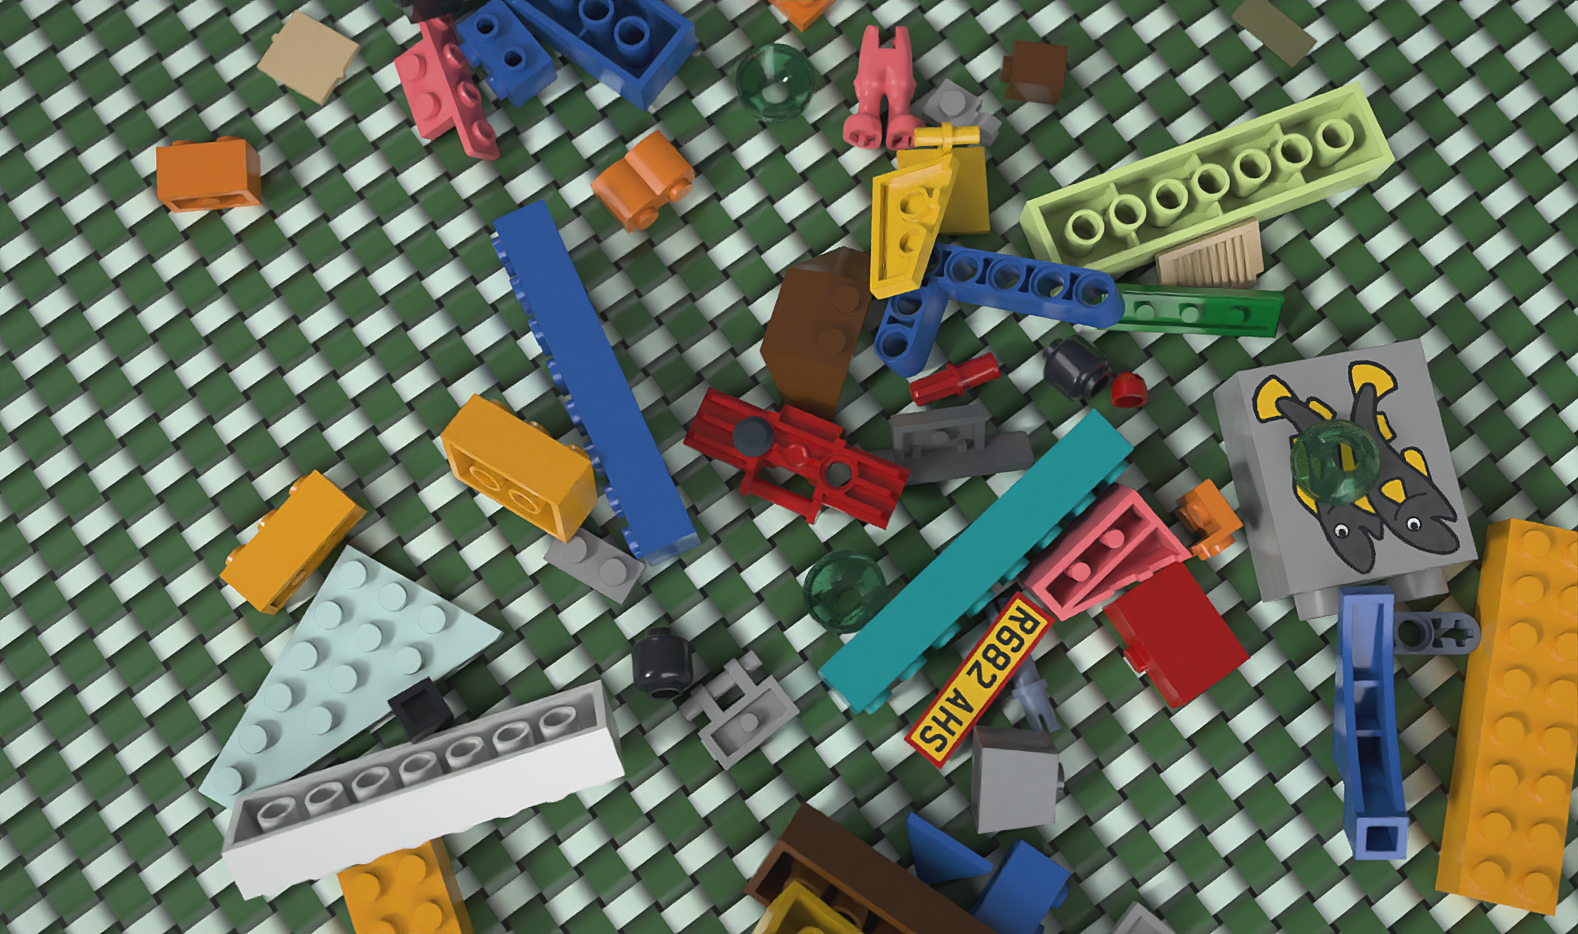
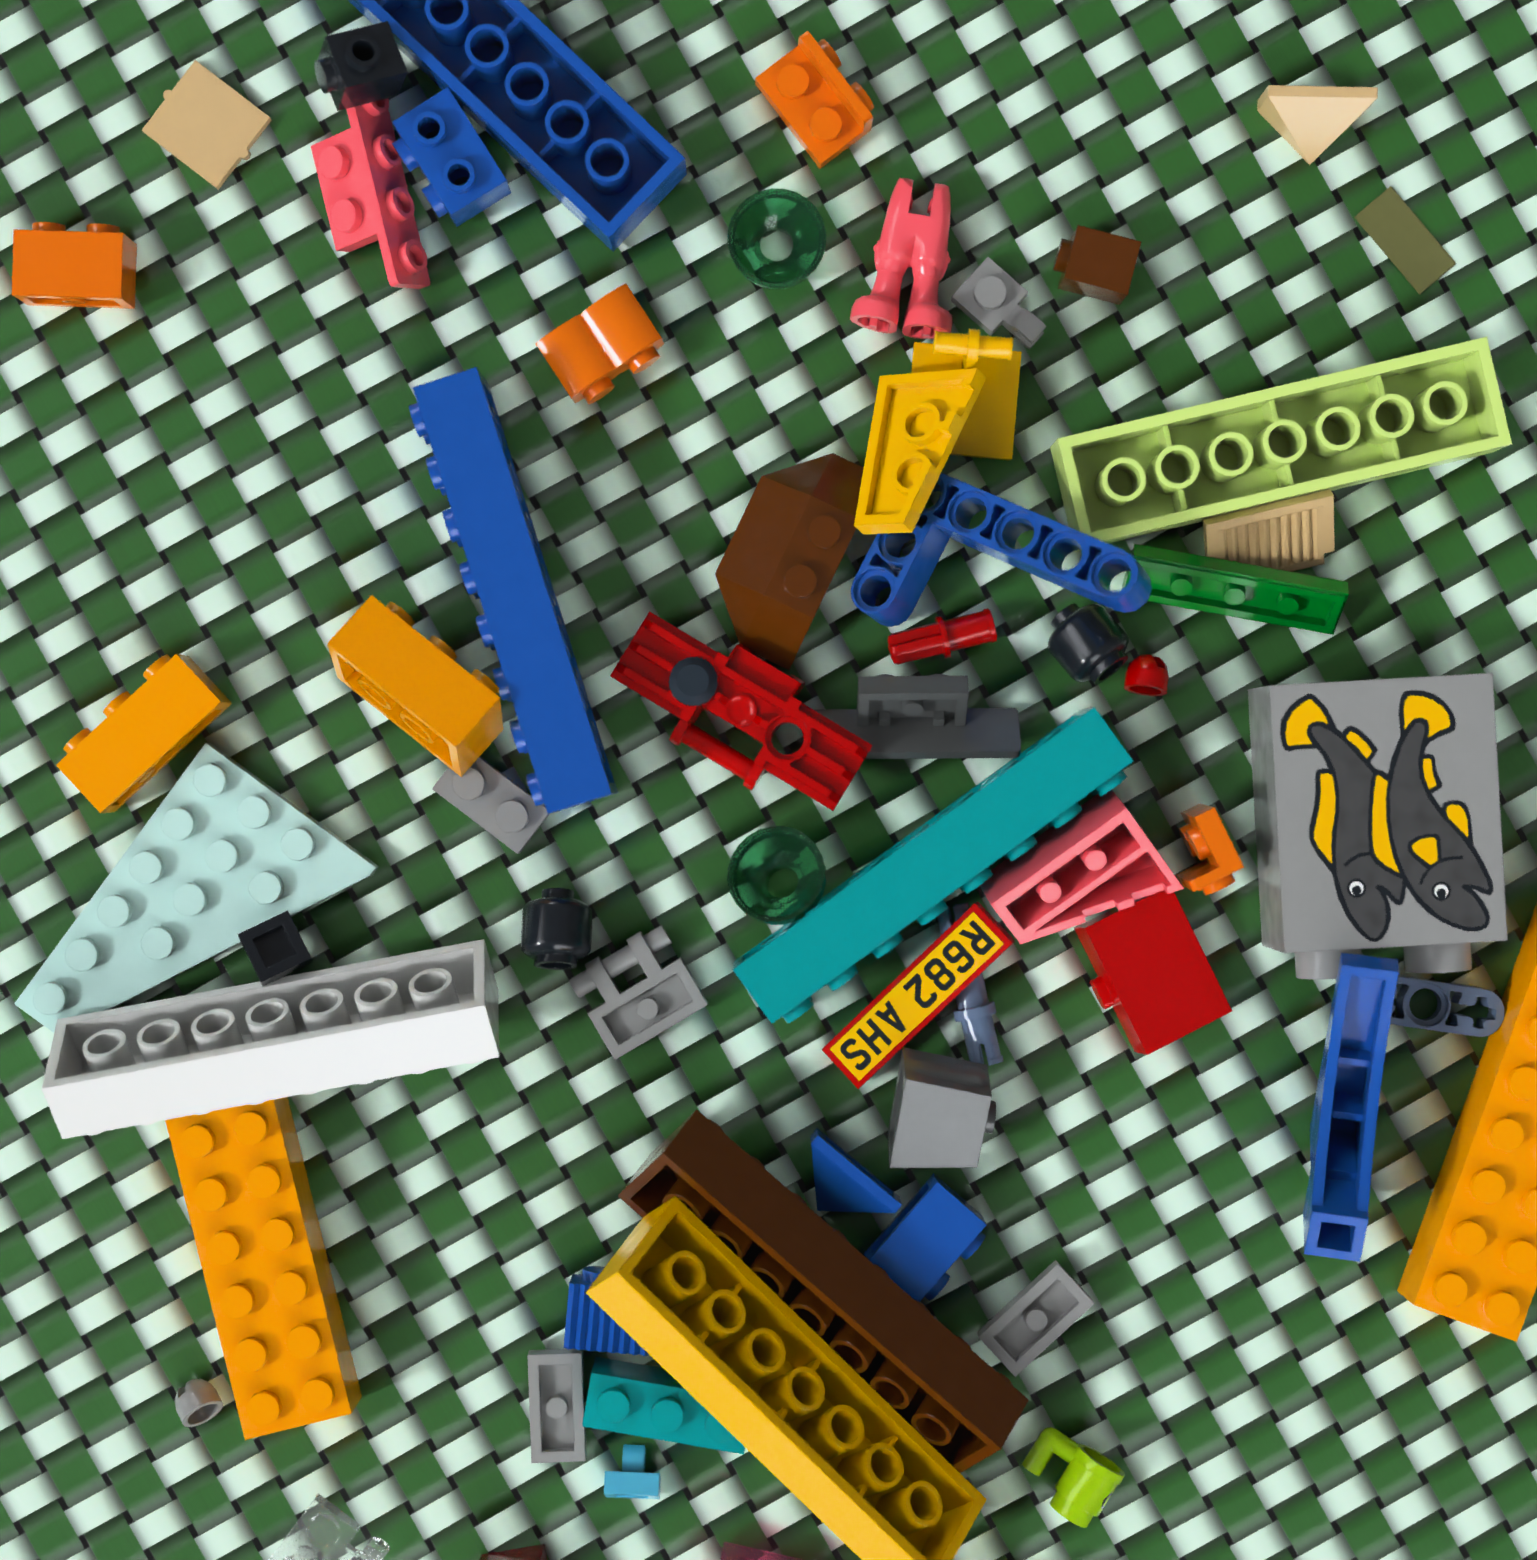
camera: 10 degrees right, 10 degrees up
clear green piece [1290,419,1381,506] -> none

